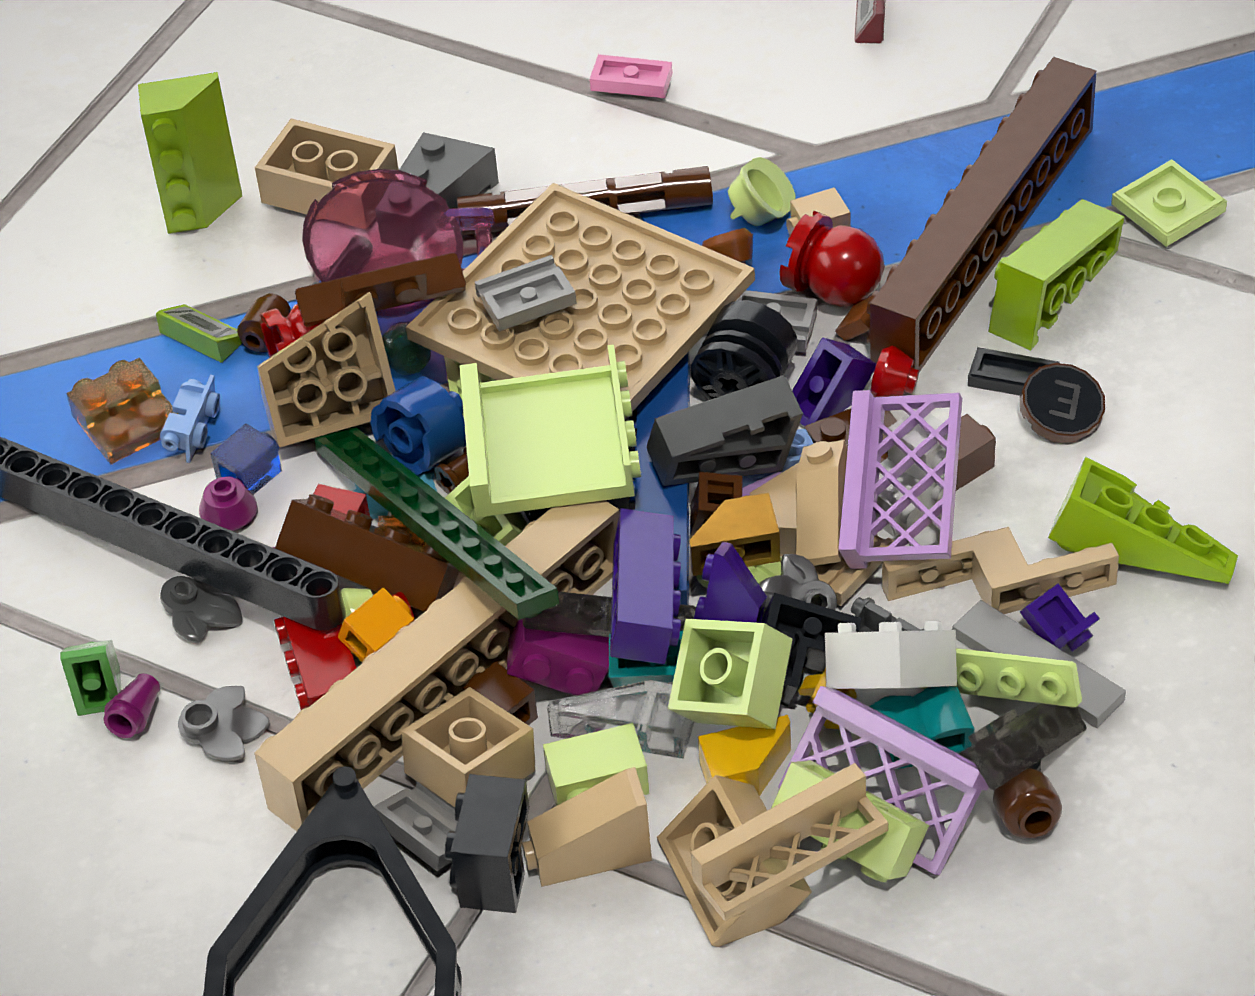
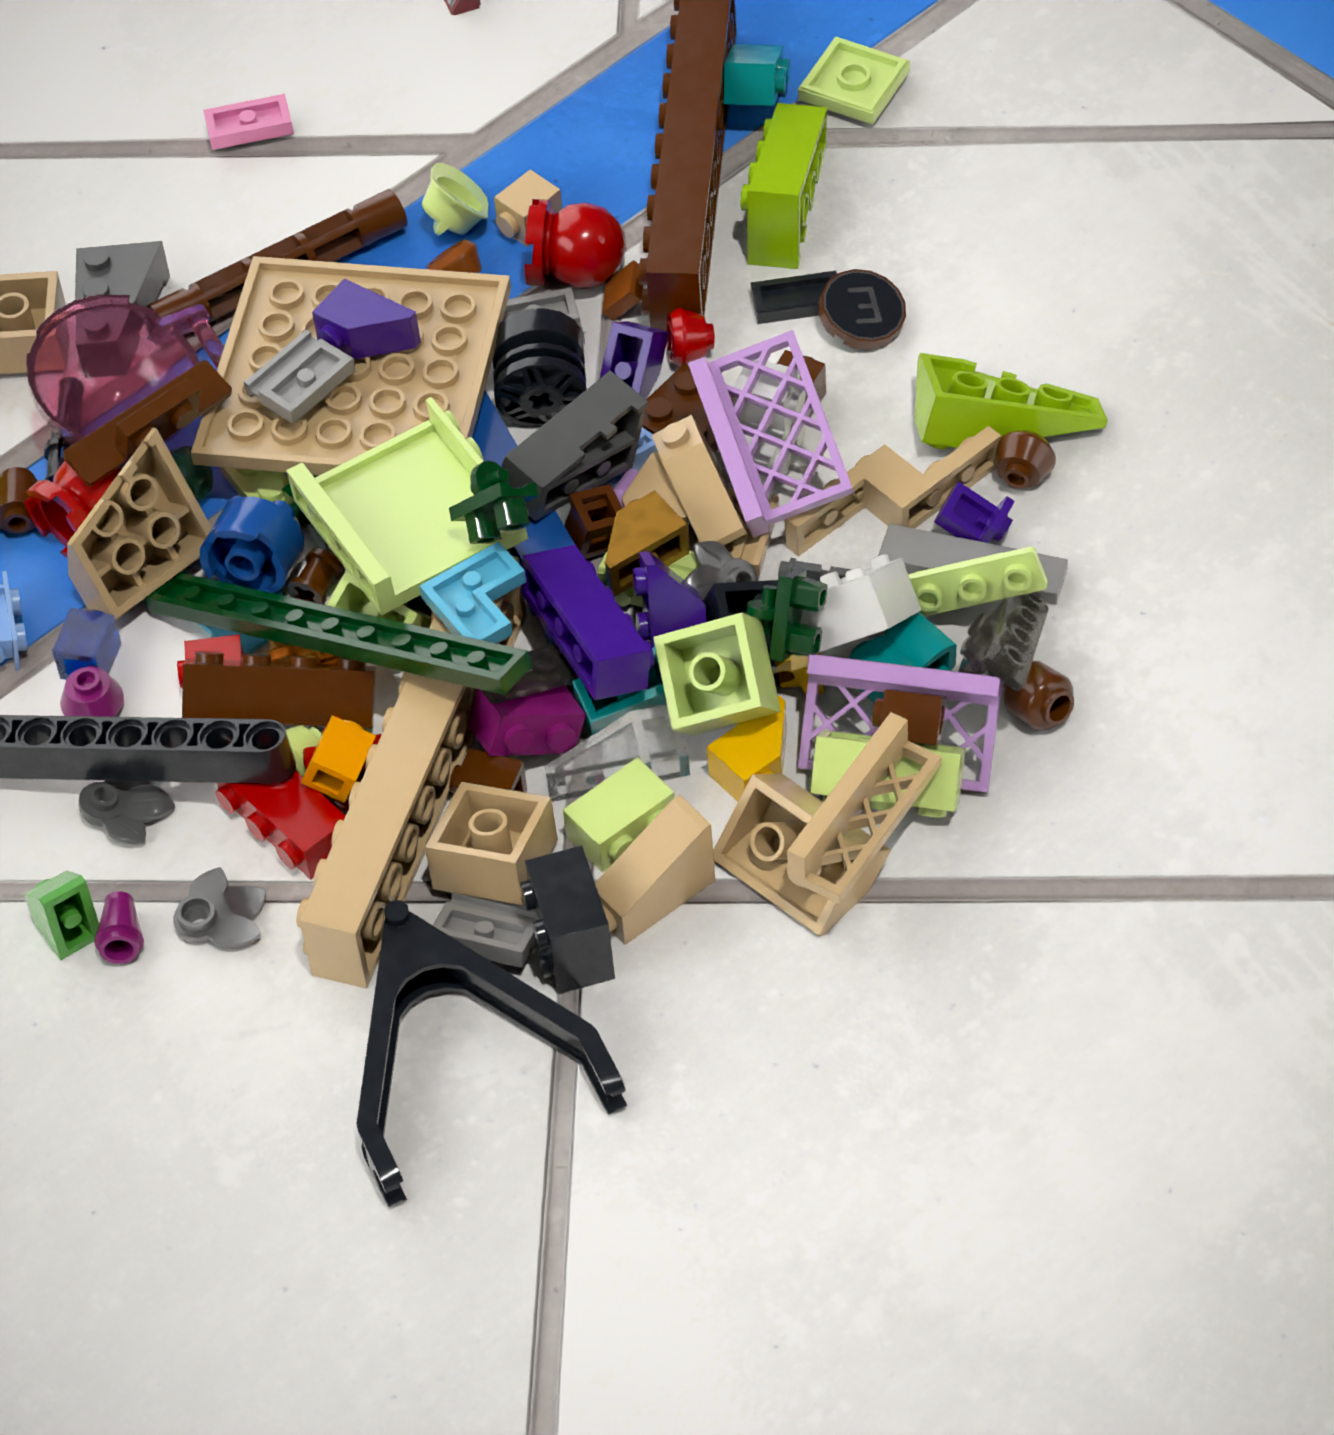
camera: 25 degrees left, 5 degrees up
none -> dark purple slope [312,278,421,360]
none -> medium azure plate [419,541,526,644]
none -> dark green hips [449,460,539,544]
none -> teal brick [724,44,790,106]
none -> dark green hips [746,566,828,662]
none -> reddish brown brick [872,689,947,745]
none -> reddish brown cone [996,430,1056,489]

